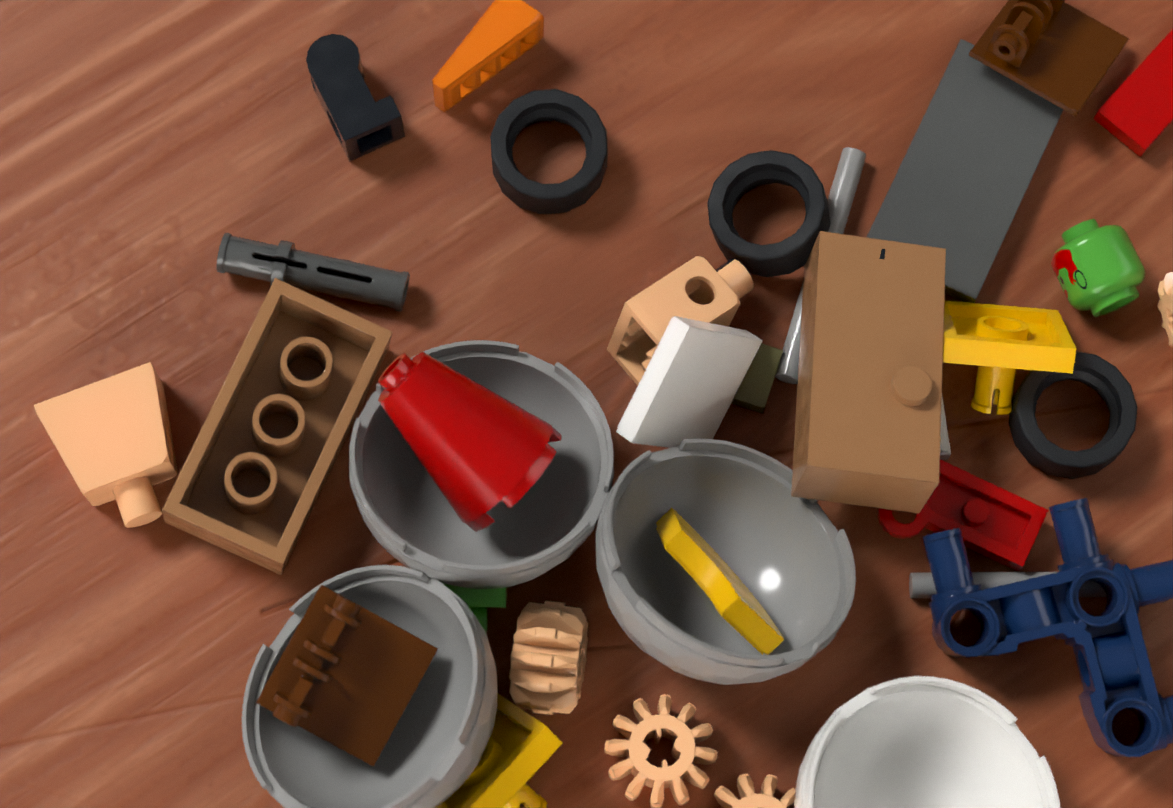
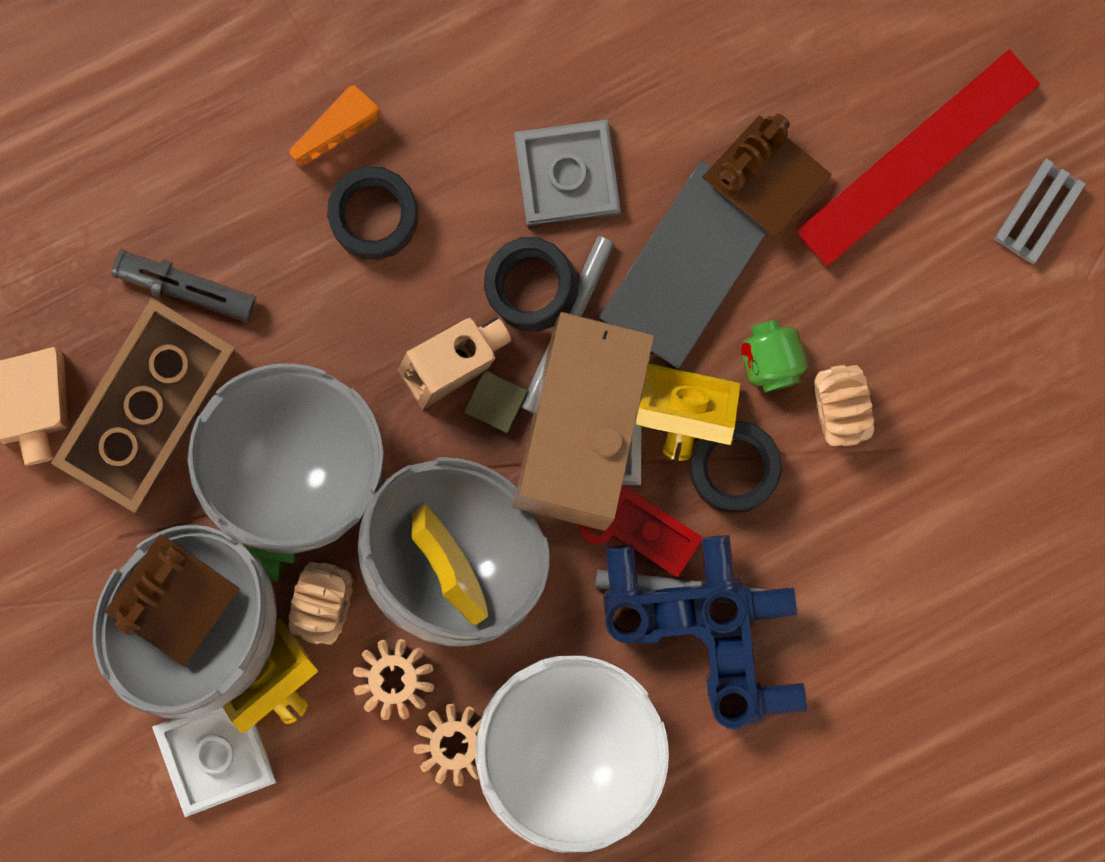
camera: 10 degrees right, 10 degrees up
black leg [306,34,405,162] -> none
red cone [378,352,562,532] -> none
white tile [616,316,763,448] -> none
none -> light grey tile [514,119,621,227]

